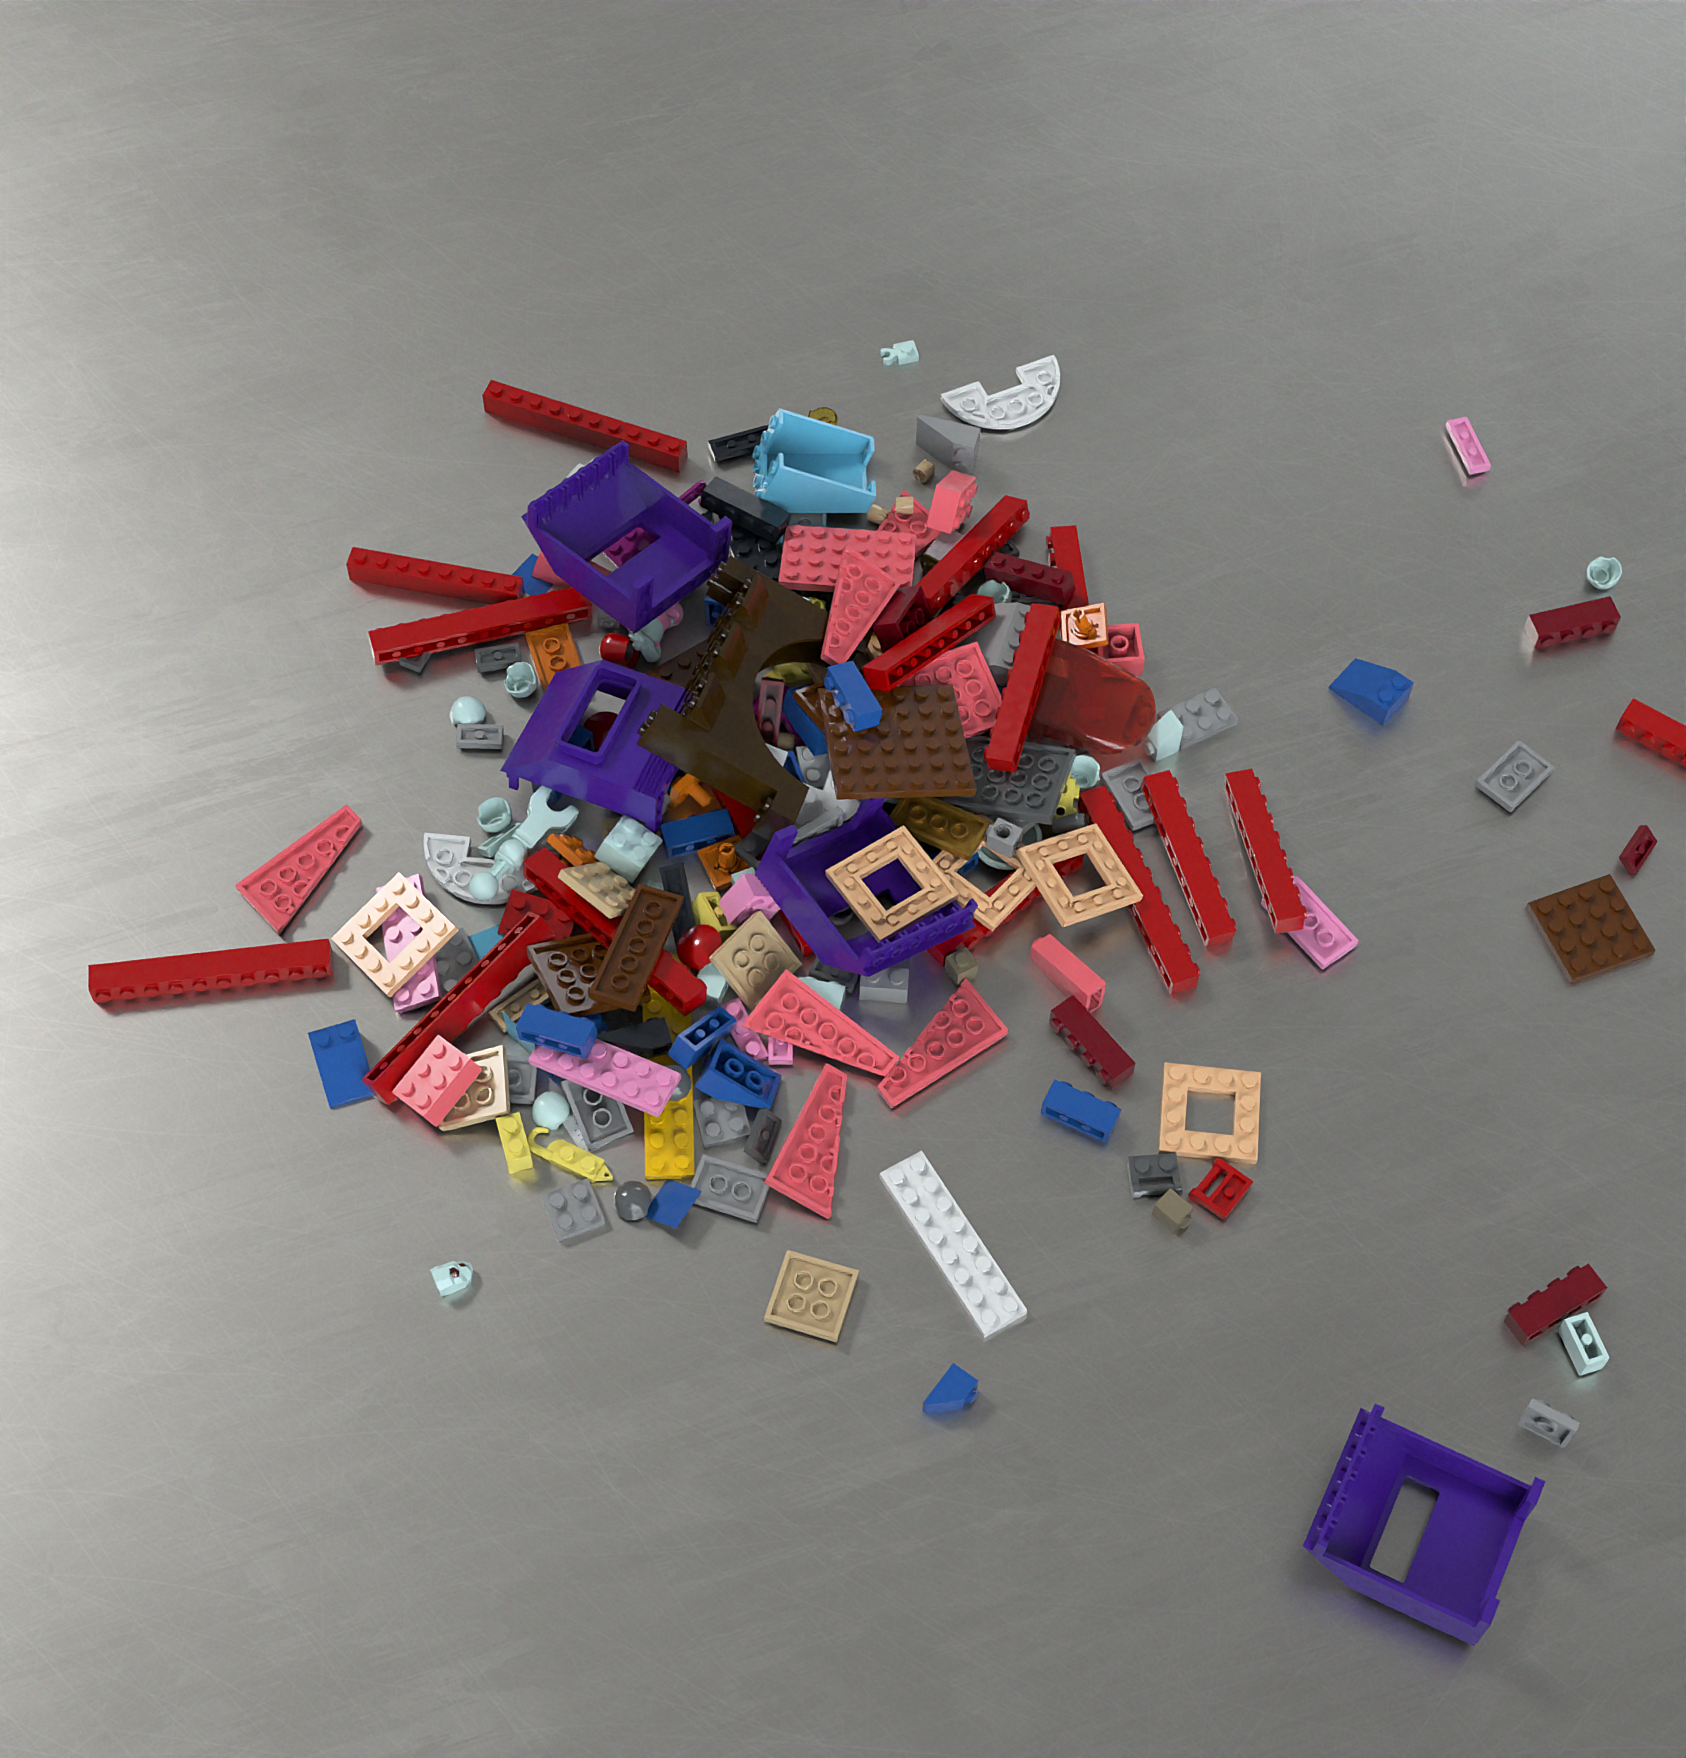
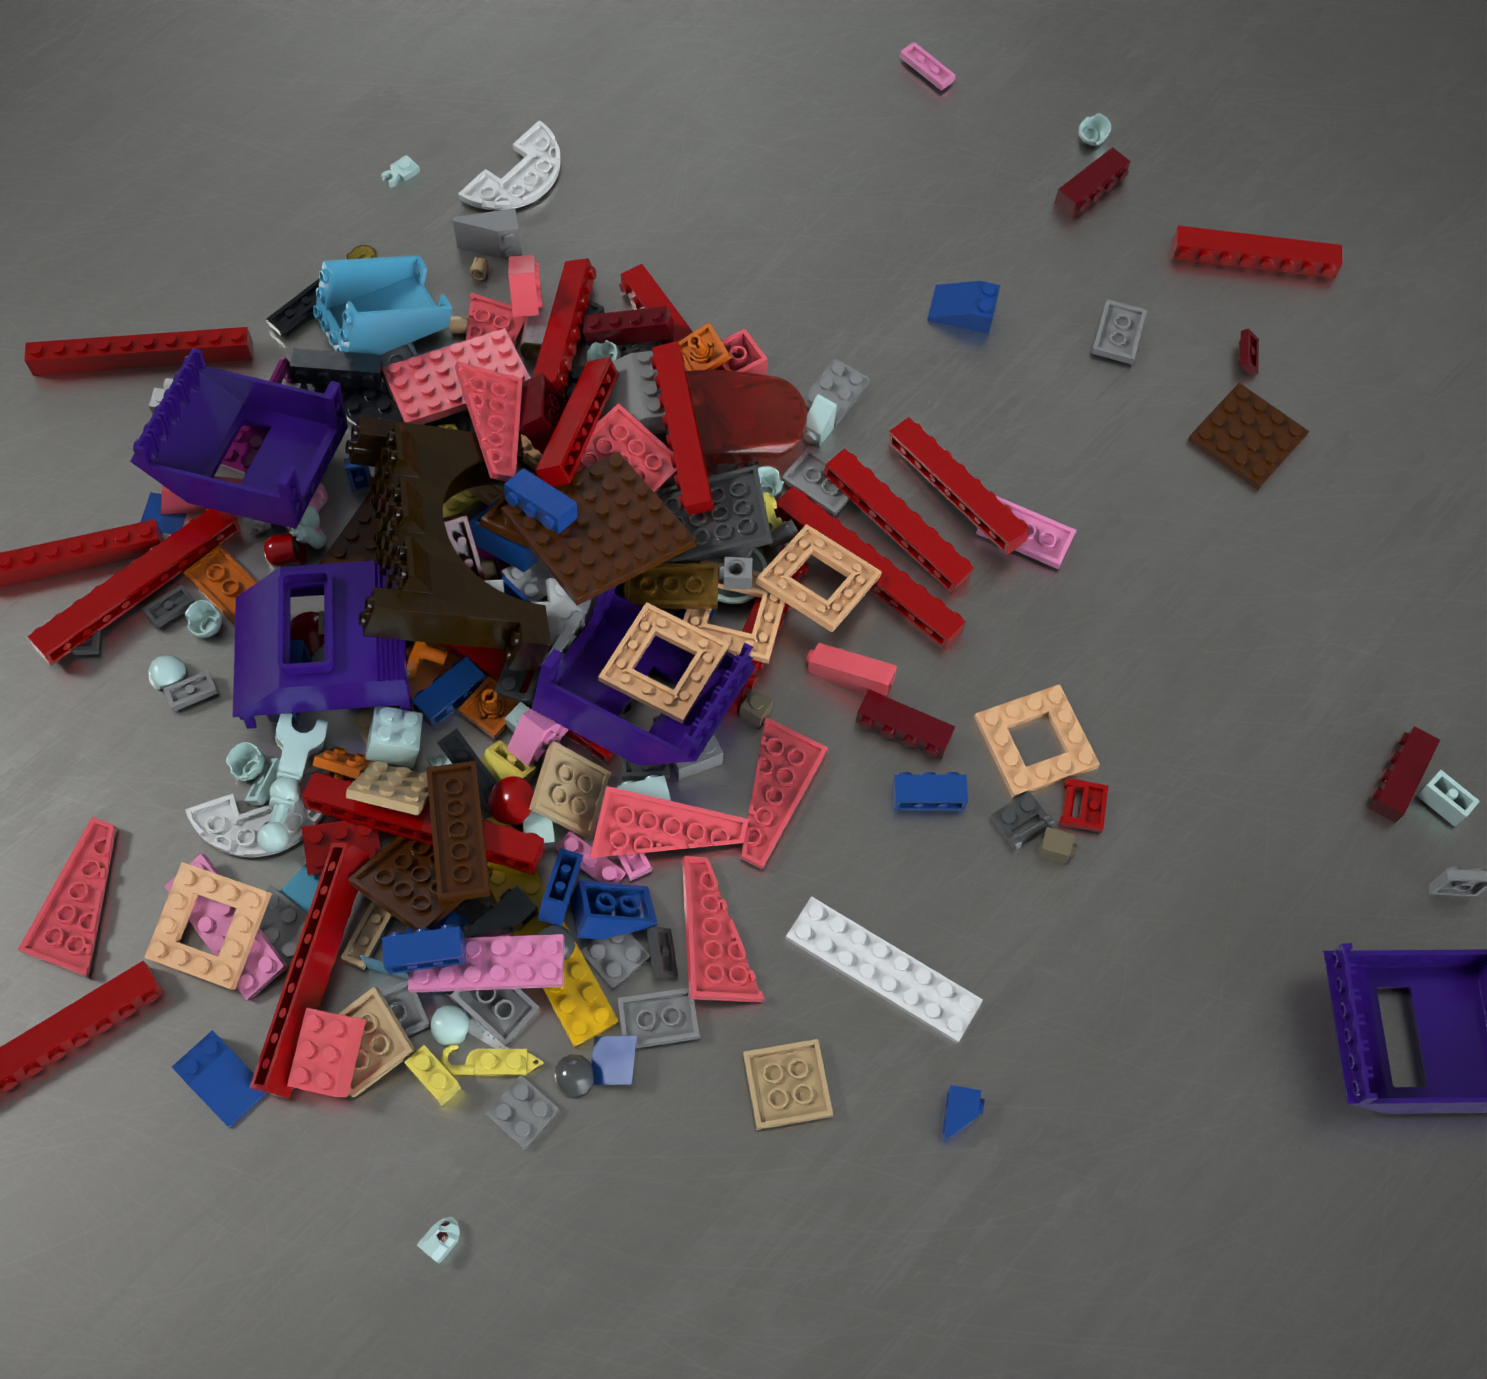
camera: 30 degrees left, 5 degrees up
tan hose [895,497,913,514] -> none

